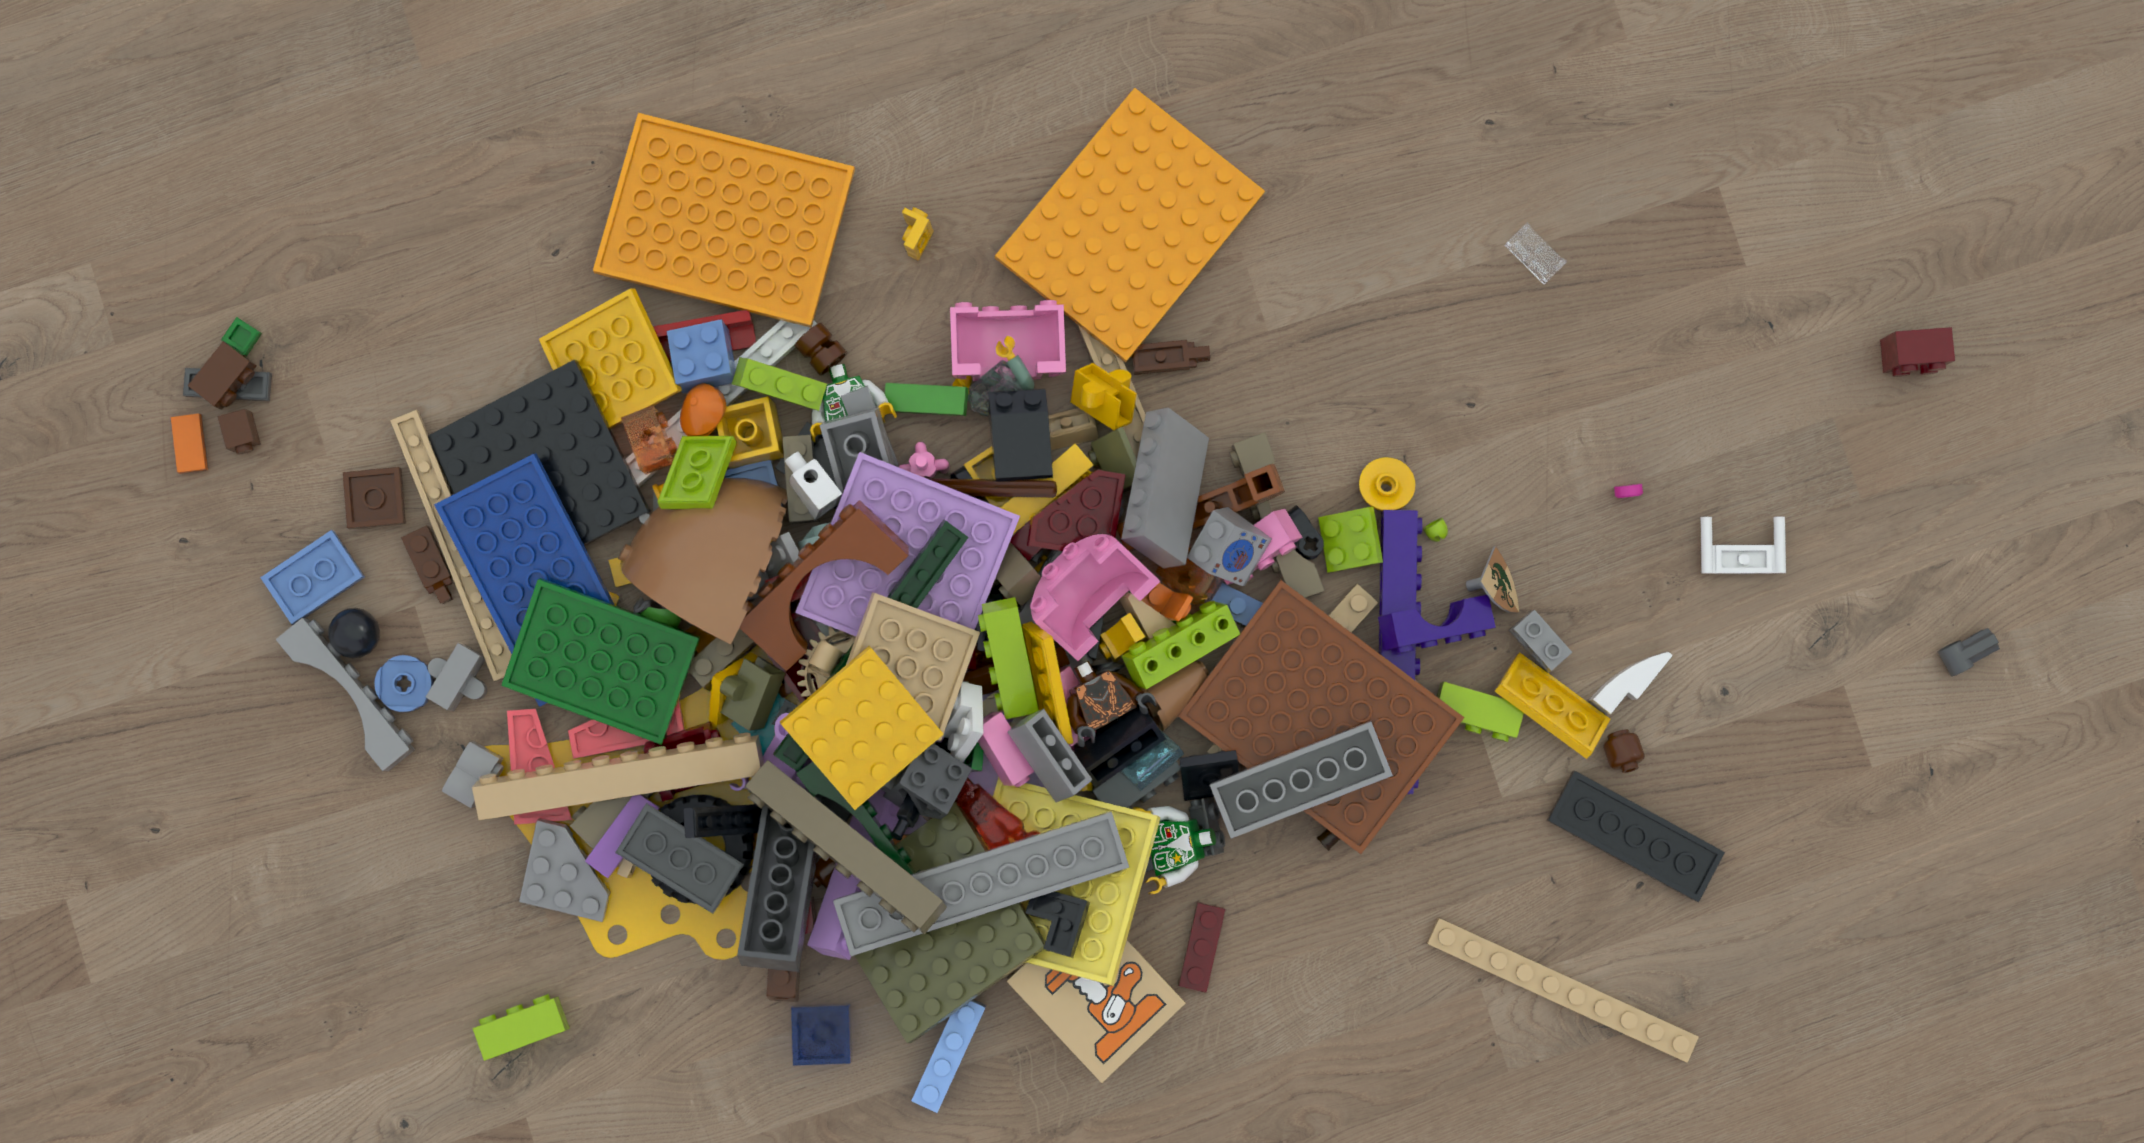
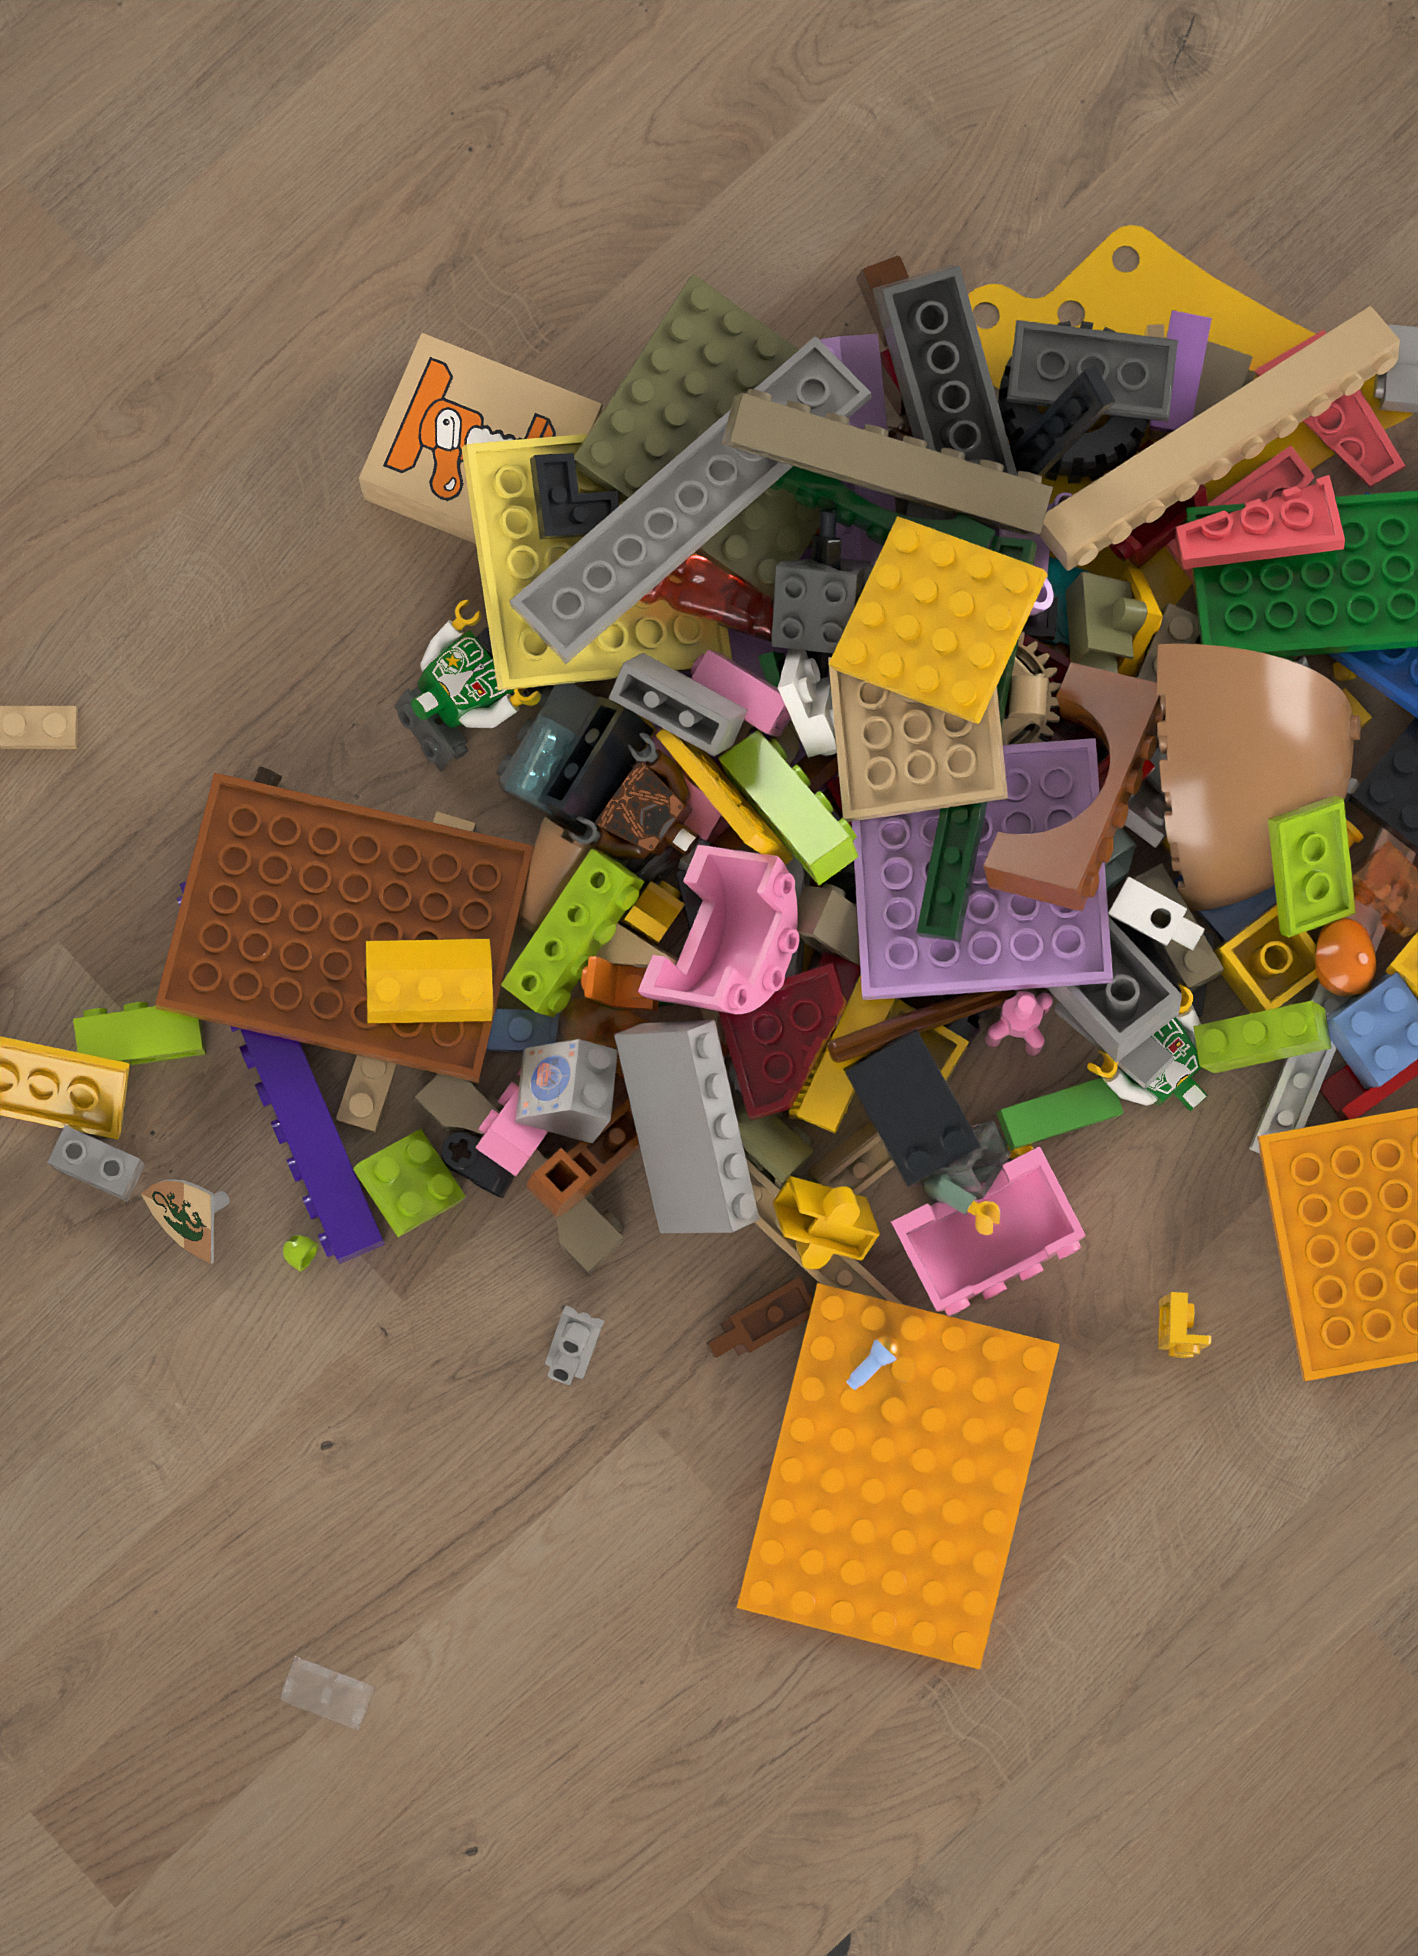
camera: 160 degrees right, 5 degrees down
lime brick [472,994,570,1061] -> none
light grey plate [519,818,610,922] -> none
clear blue brick [791,1003,853,1066] -> none
reddish brown wheel [794,322,847,376] -> none
light blue brick [911,999,986,1113] -> none
dark red plate [1178,902,1226,993] -> none
black plate [1179,750,1239,801] -> none
light grey brick [1210,721,1393,839] -> none
yellow dish [1359,457,1415,511] -> none
dark purple arch [1378,595,1496,654] -> none
dark pink tile [1614,484,1643,498] -> none
none -> yellow slope [366,939,493,1023]
none -> light grey hips [545,1305,604,1385]
none -> light blue piece [846,1336,900,1390]
none -> coral wing [1175,475,1345,569]

